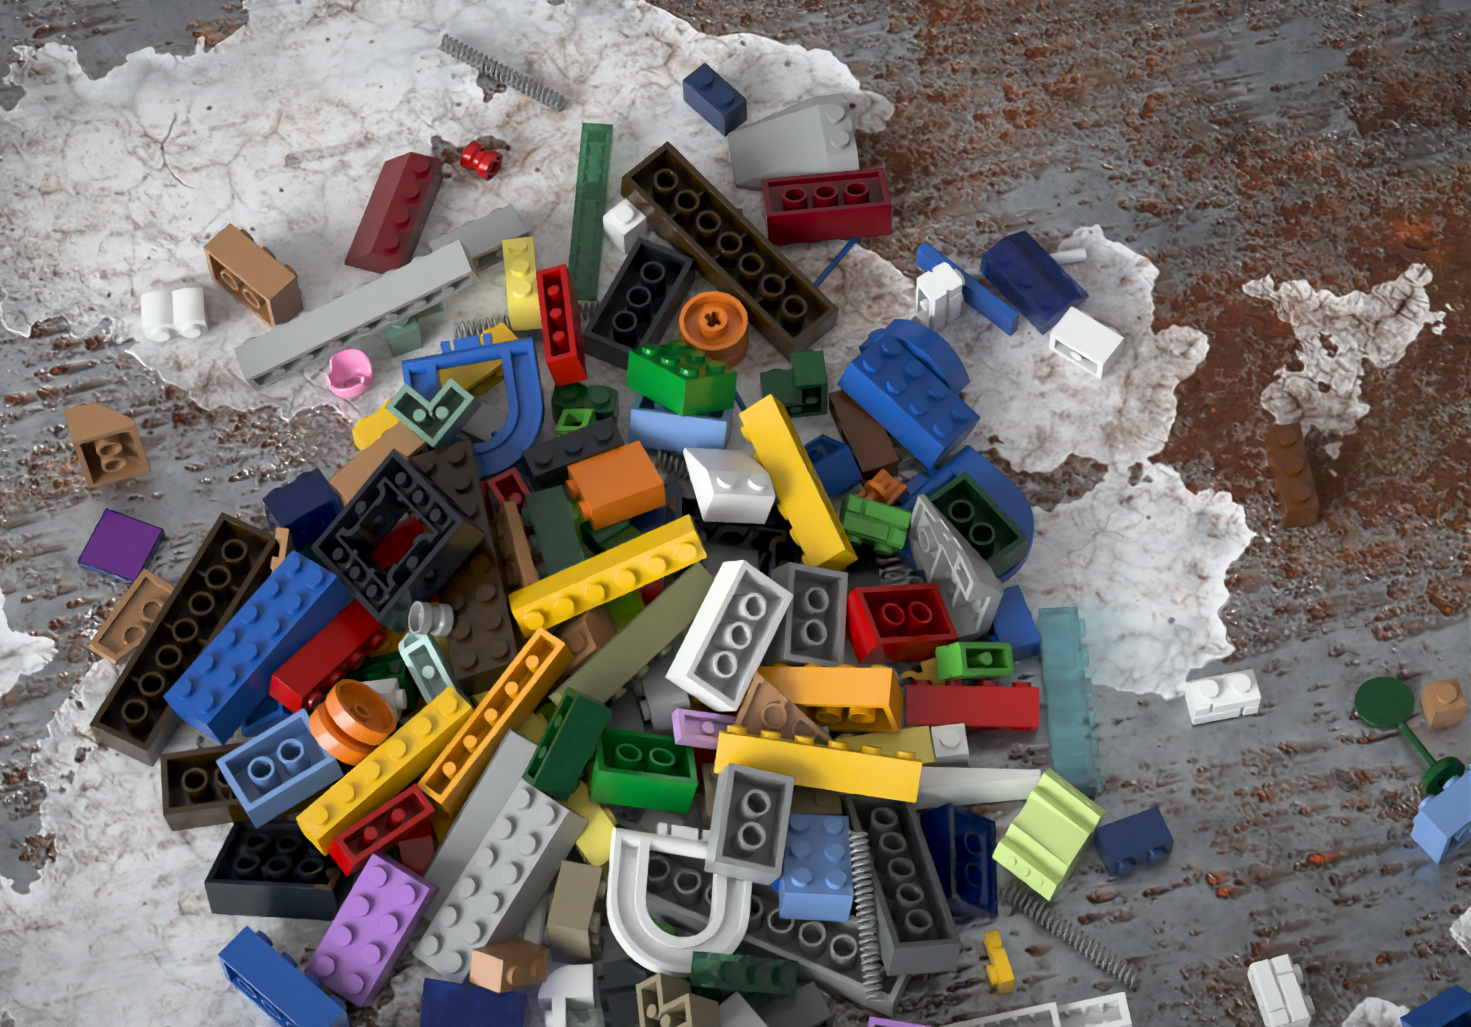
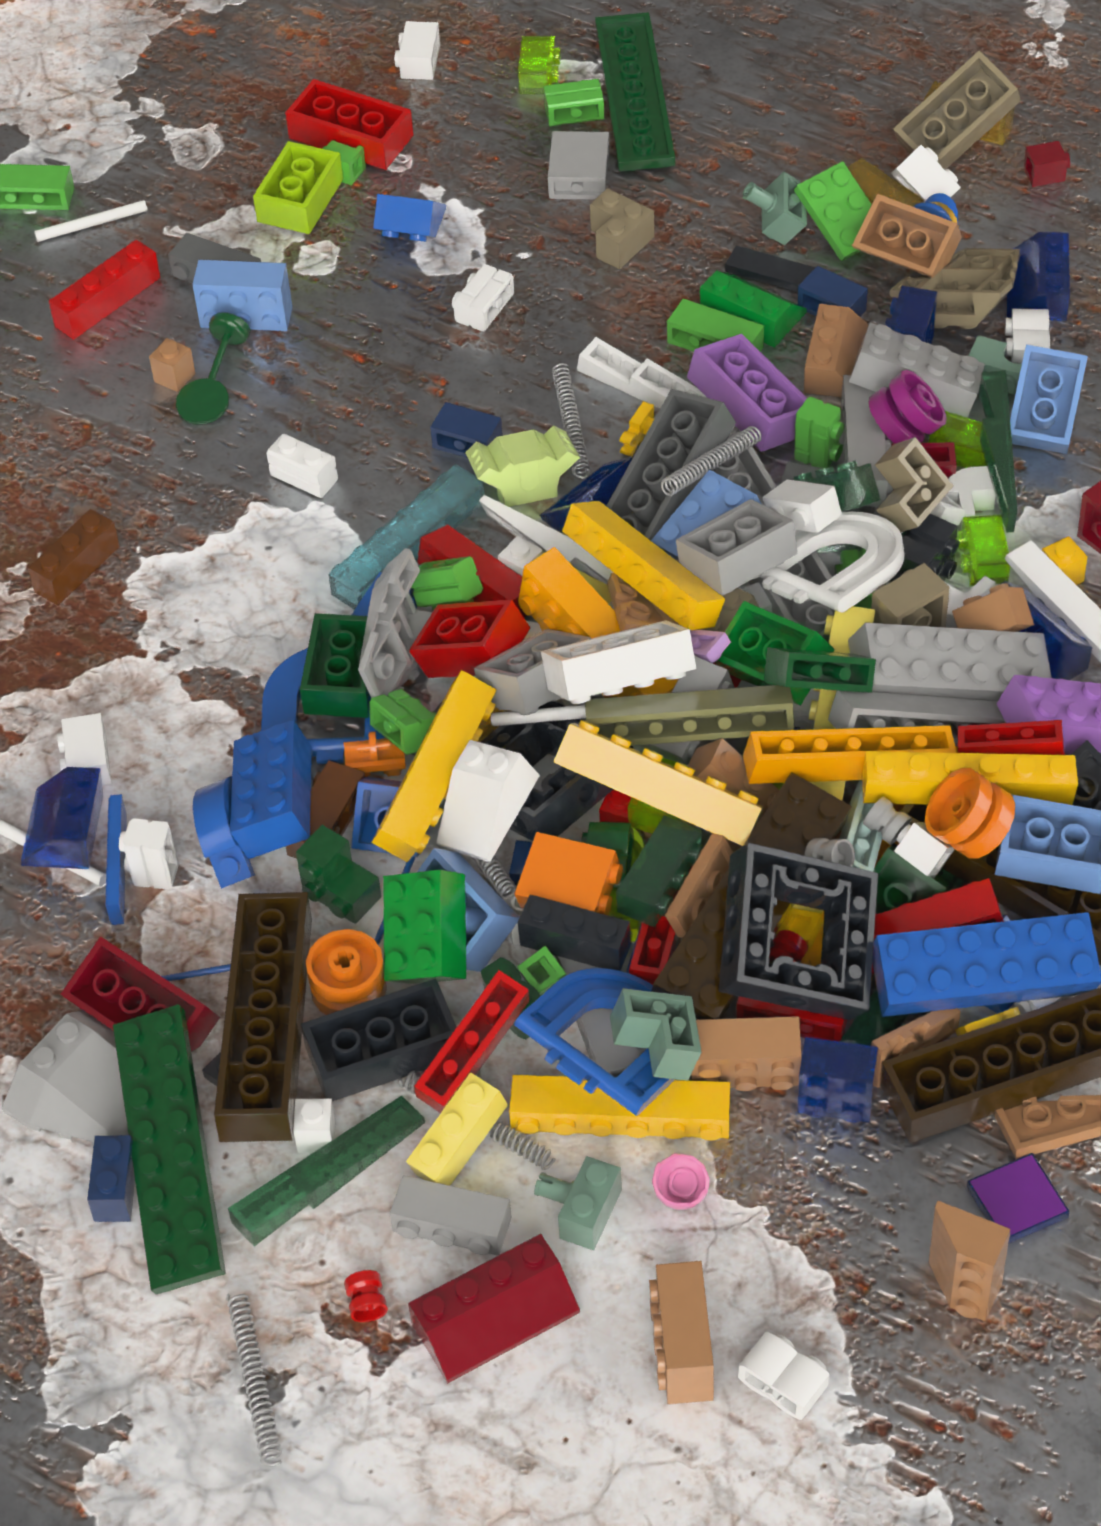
camera: 135 degrees left, 10 degrees down
light grey brick [234,239,482,391] -> none
none -> dark green plate [113,1004,226,1295]
none -> white brick [762,479,842,533]
none -> light grey wheel [863,796,912,845]

